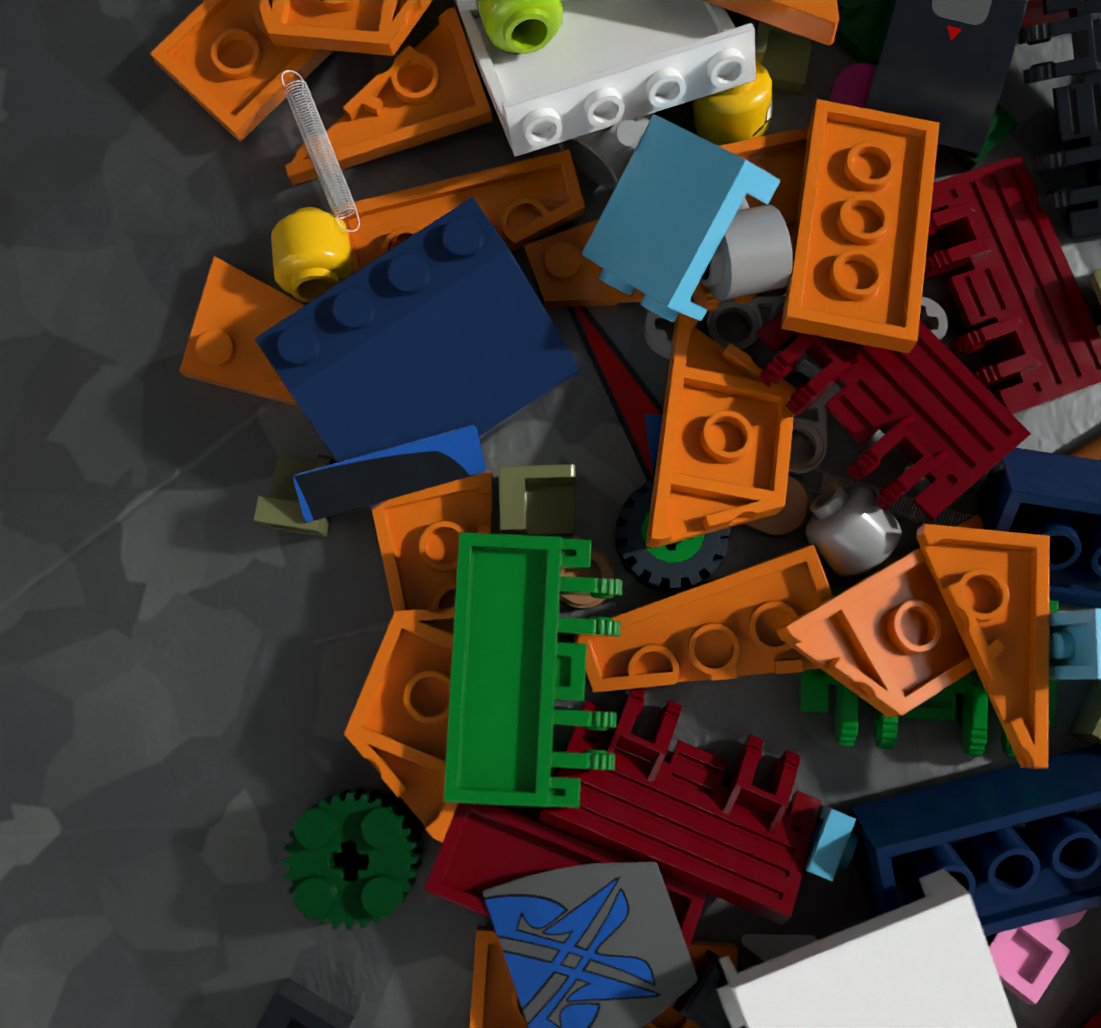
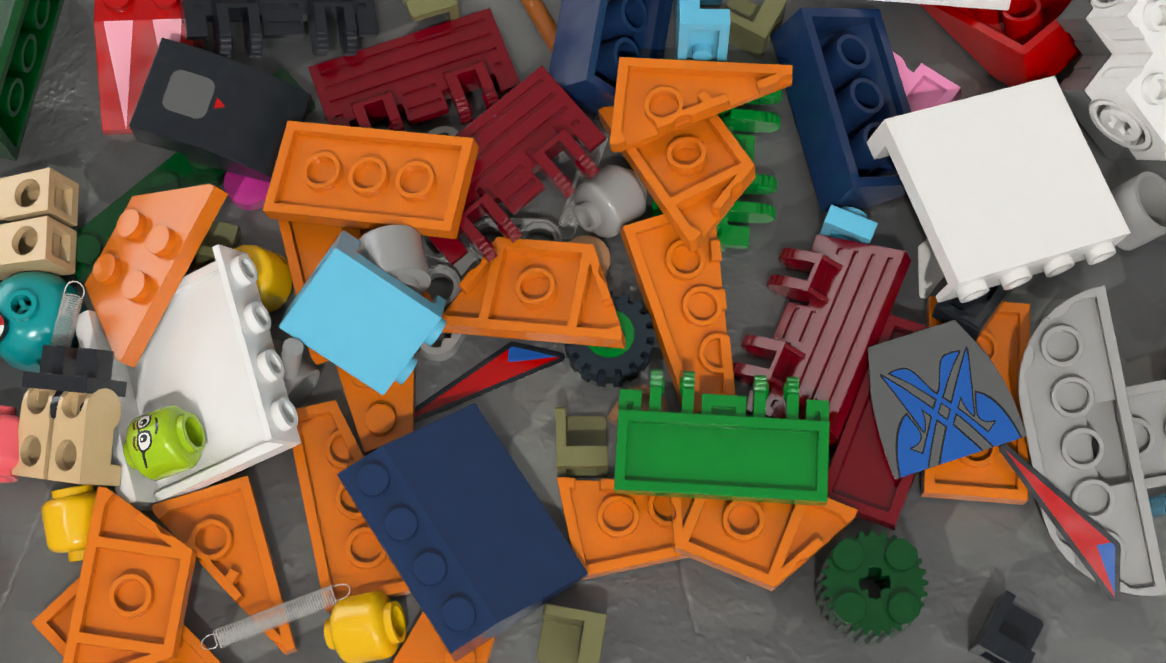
camera: 90 degrees left, 10 degrees down
black sticker [293,425,486,522] -> none

